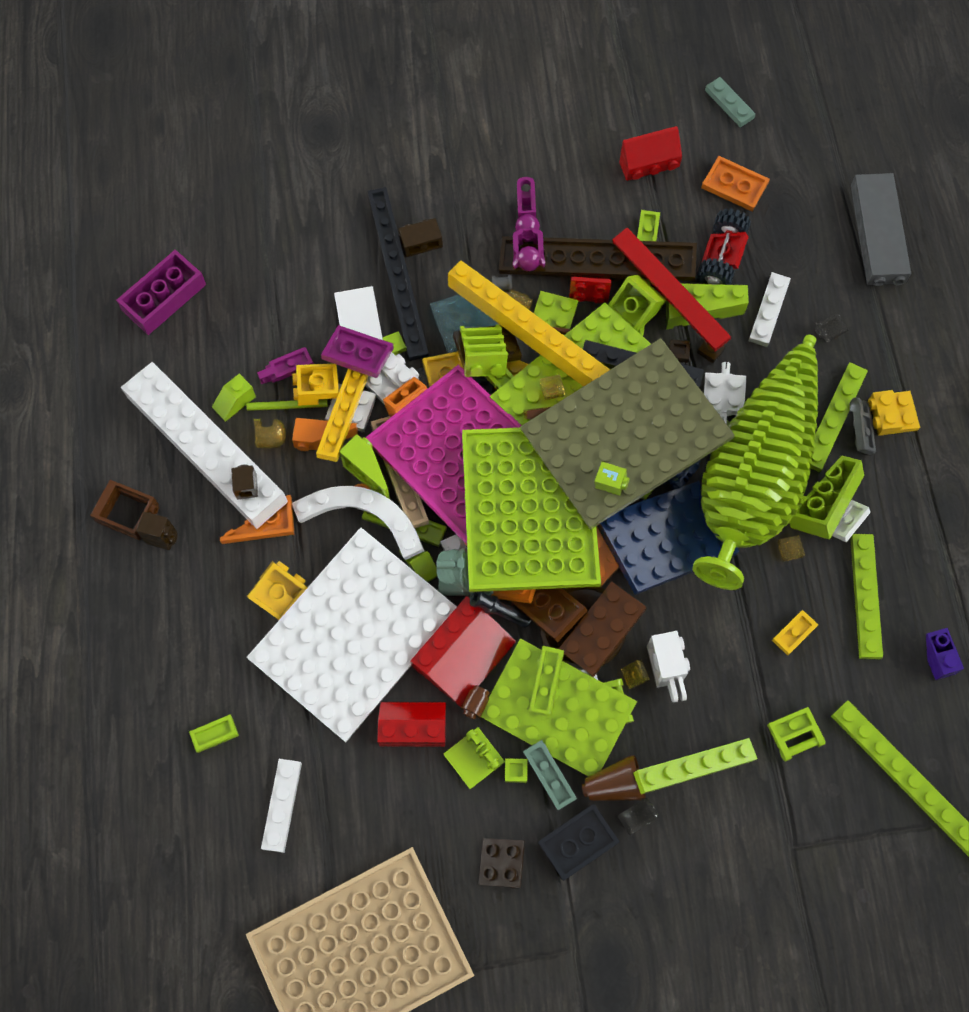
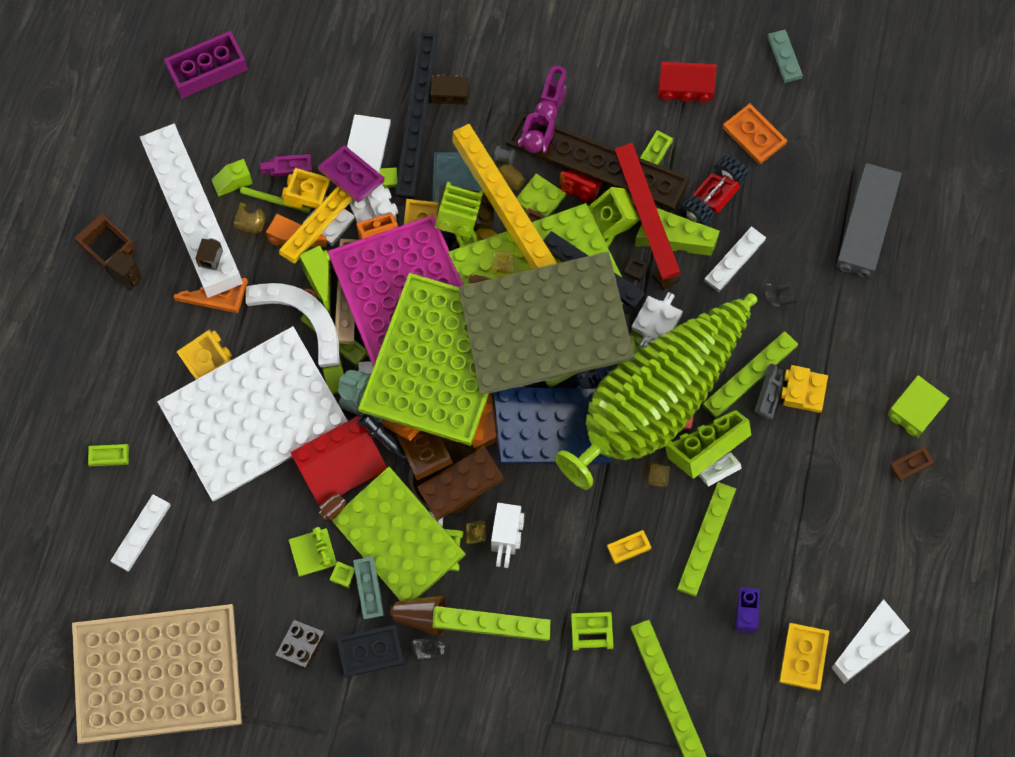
camera: 20 degrees right, 0 degrees up
red slope [378,702,446,747] -> none
lime tile [529,646,564,716] -> none
lime brick [595,462,630,496] -> none

